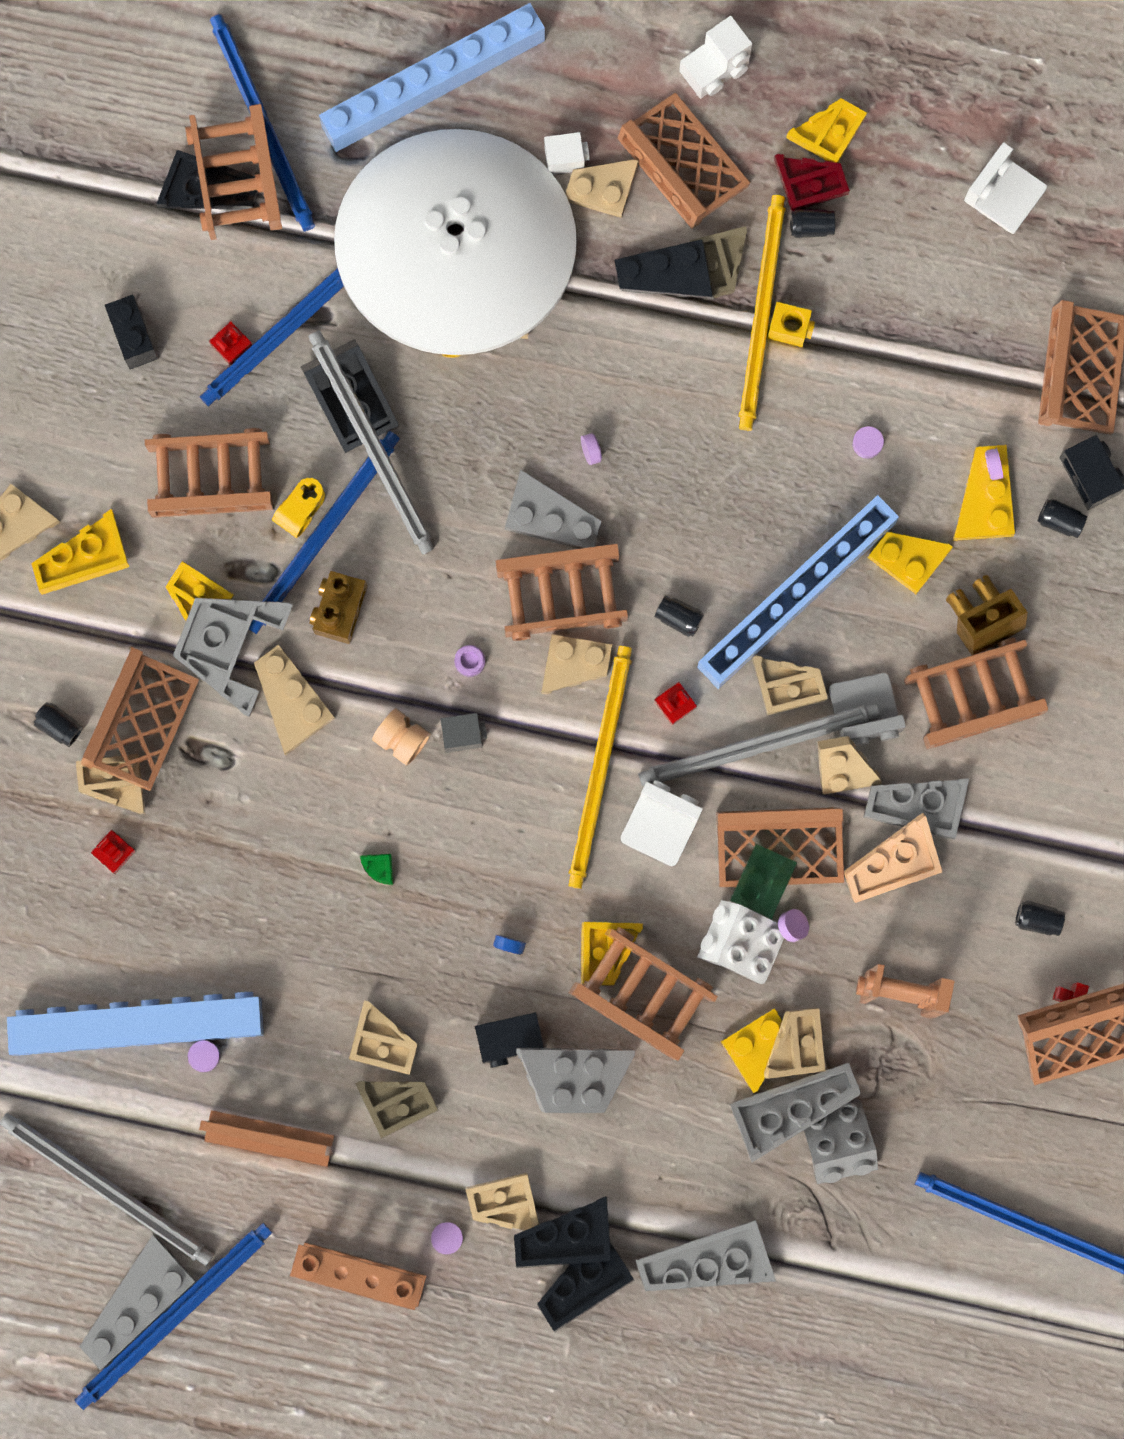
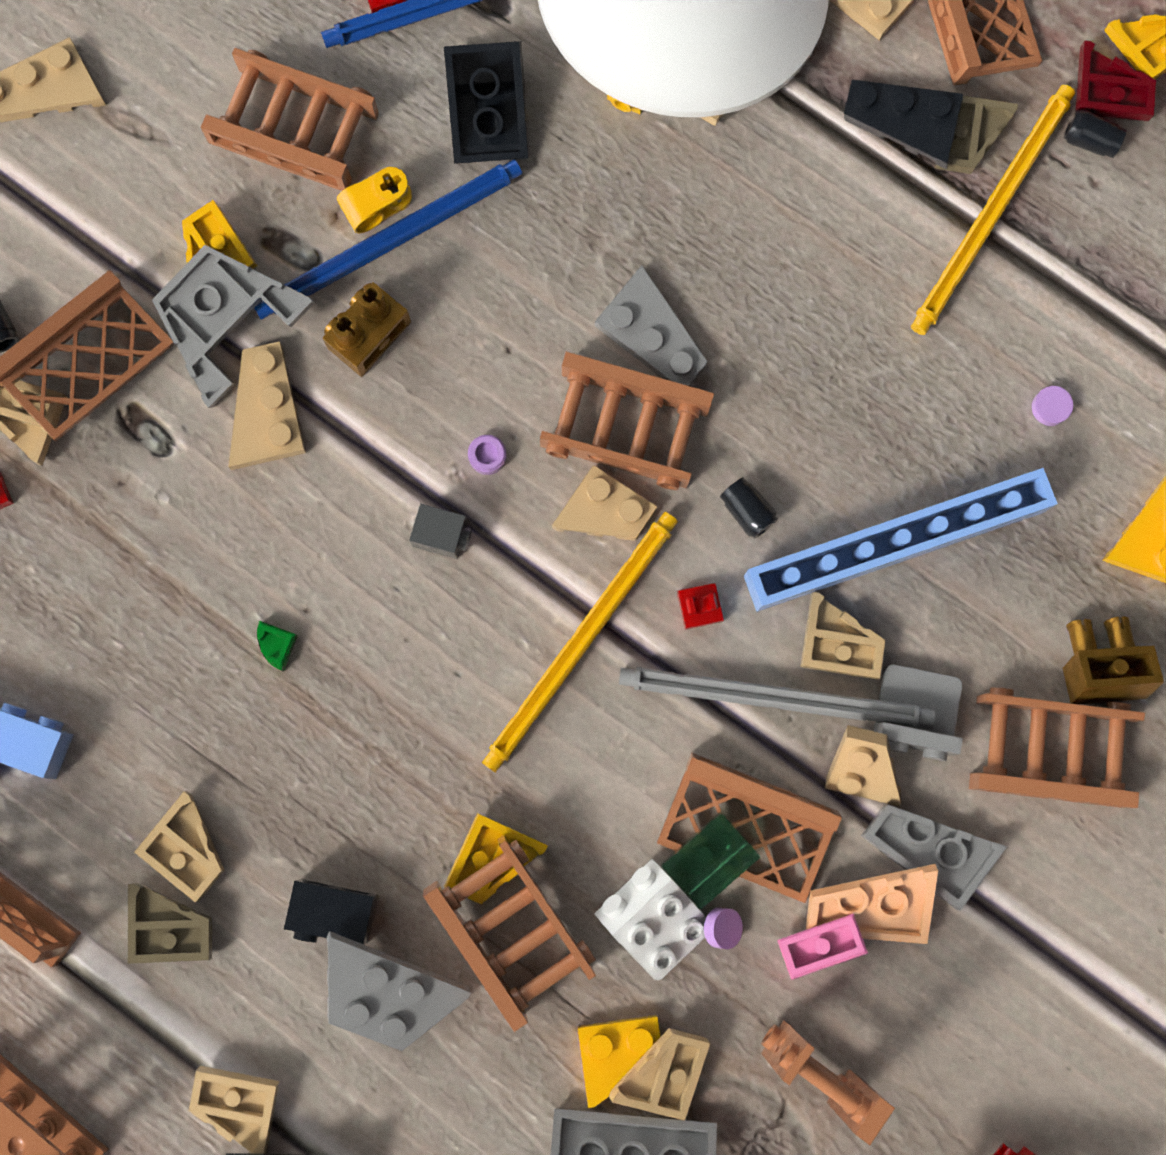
camera: 20 degrees right, 0 degrees up
yellow wing [31,509,130,595] -> none
light grey piece [308,330,435,555] -> none
light nougat wheel [372,708,431,766] -> none
lavender tile [431,1222,463,1254] -> none
blue tile [493,935,526,955] -> none
lavender tile [581,433,602,465] -> none
white bracket [621,780,703,866] -> none
yellow brick [767,302,815,347] -> none
yellow wing [868,532,953,594] -> none
black piece [1015,900,1065,936] -> none
none -> bright pink slope [777,914,868,980]

